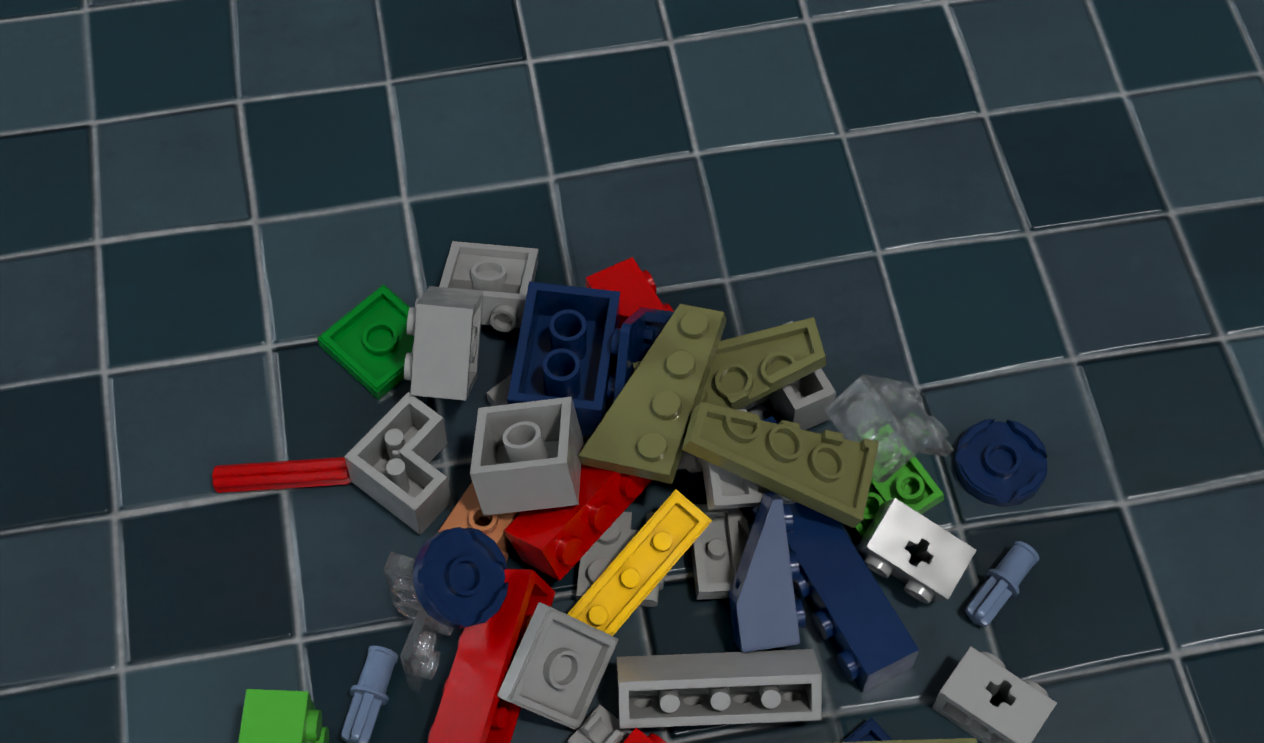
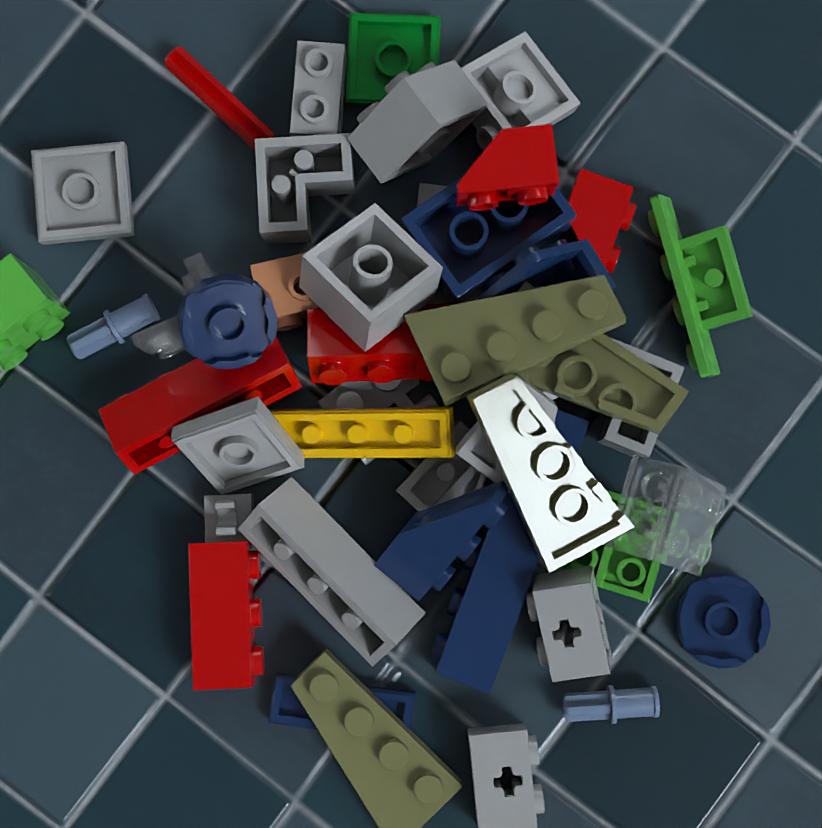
camera: 50 degrees right, 25 degrees up
none -> light grey plate [31,141,135,245]
none -> light grey brick [290,40,347,136]
none -> red slope [455,124,559,211]
none -> bright green bracket [648,194,753,378]

